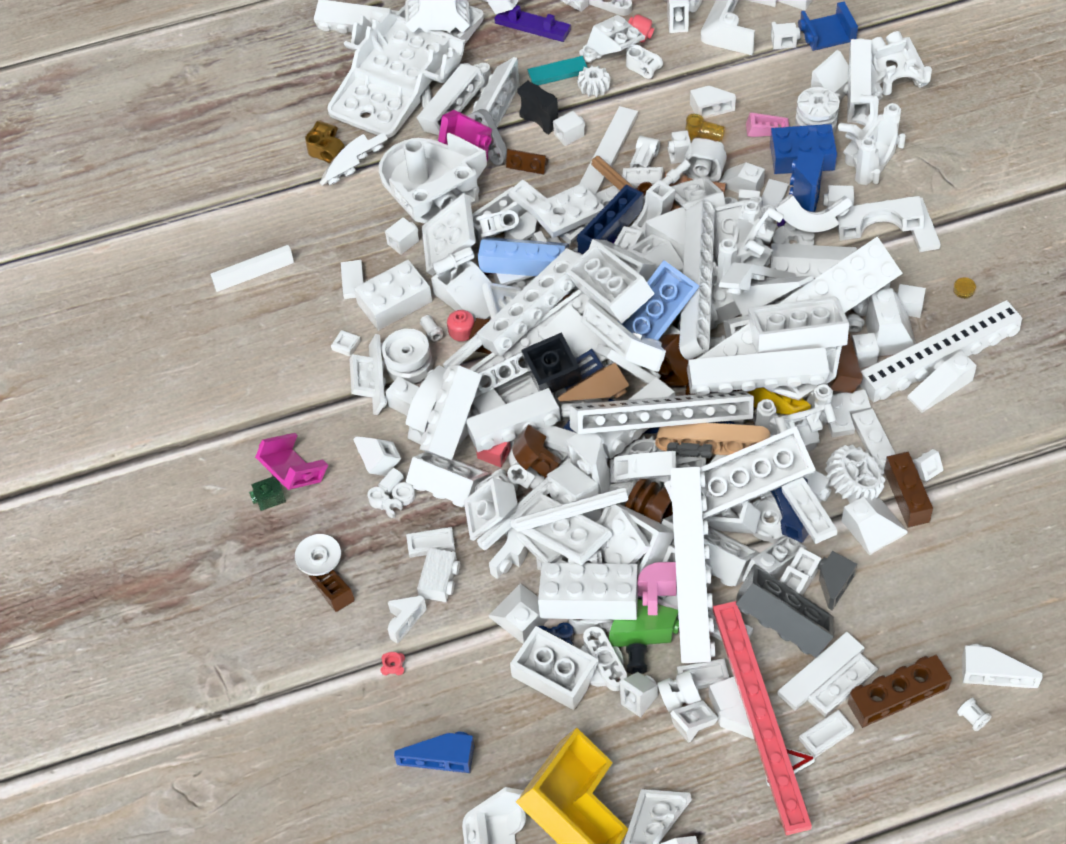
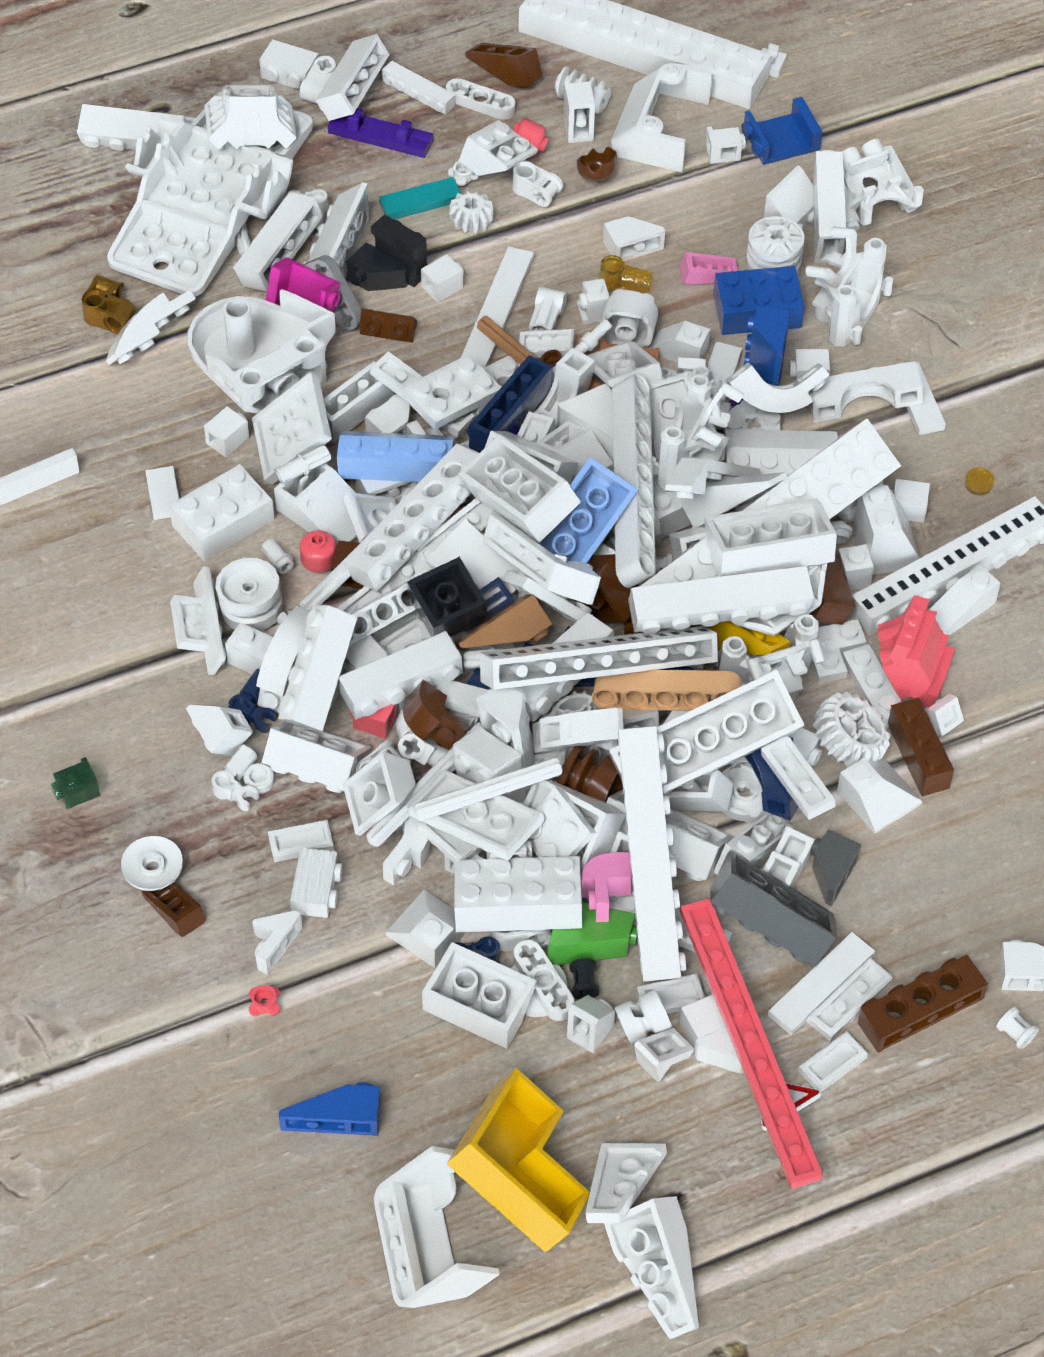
camera: 10 degrees left, 0 degrees up
dark pink panel [255,433,328,490] -> none
white tile [331,330,361,357] -> none
white piece [476,210,519,238] -> none
dark grey axle [667,442,713,458] -> none
none -> dark blue bar [229,669,276,733]
none -> black slope [346,242,409,291]
none -> reddish brown hair [577,147,617,182]
none -> coral slope [878,595,955,707]

